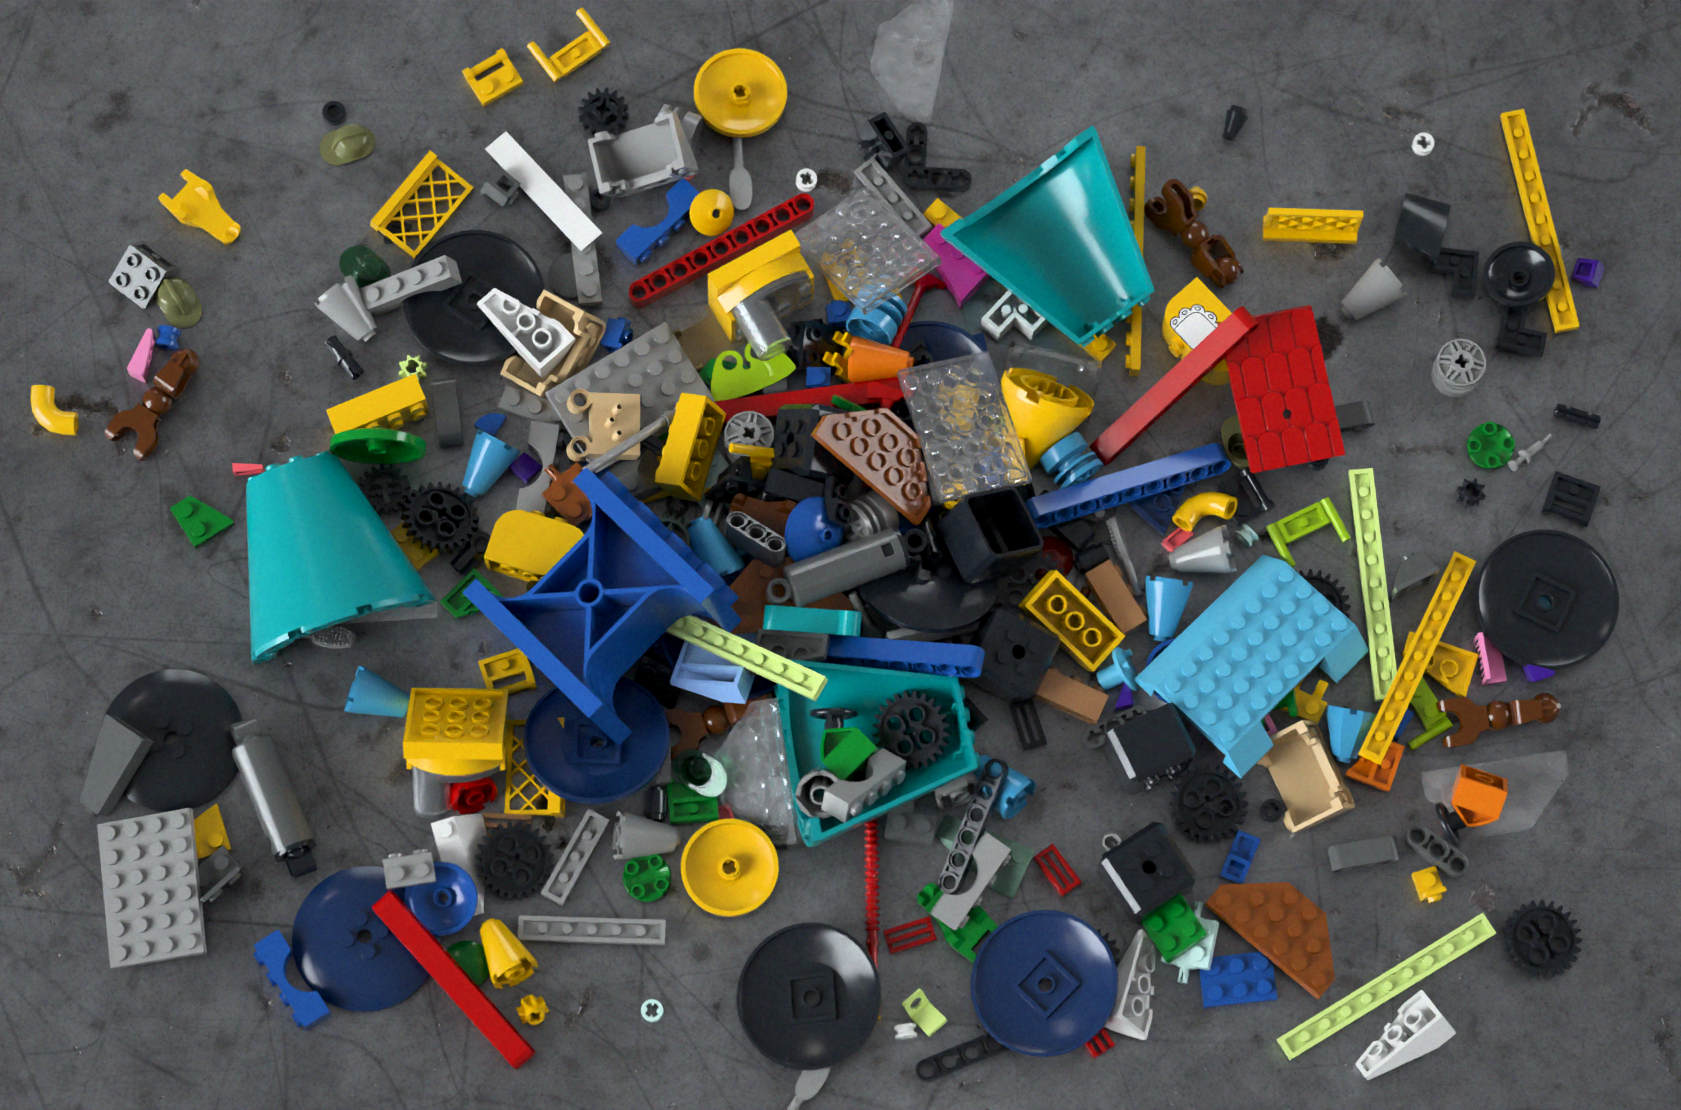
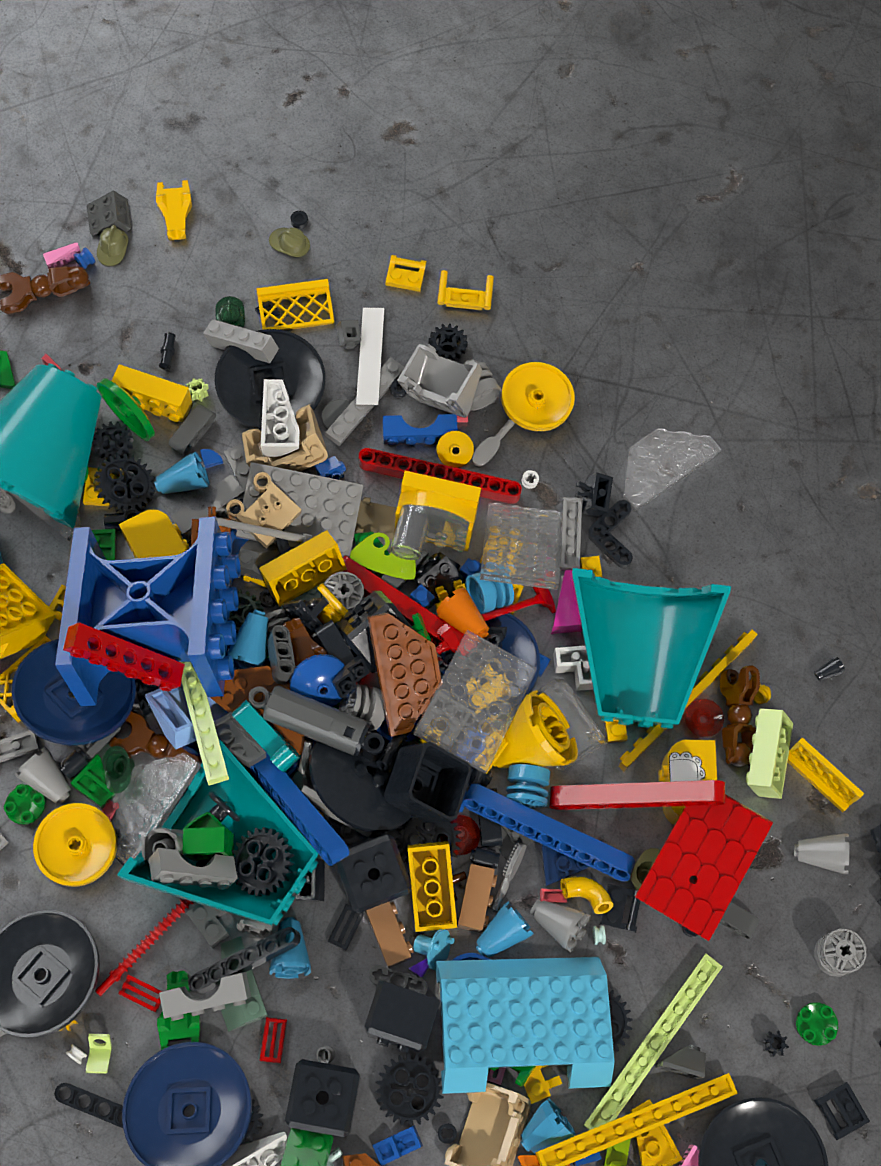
camera: 40 degrees right, 5 degrees down
light grey cone [314,275,377,342] -> none
dark purple slope [509,452,543,485] -> none
lime plate [1266,497,1351,568] -> none
light grey piece [1508,434,1553,471] -> none
none -> red brick [63,623,185,691]
none -> clear red dish [685,699,724,737]
none -> yellowish green brick [746,708,793,799]

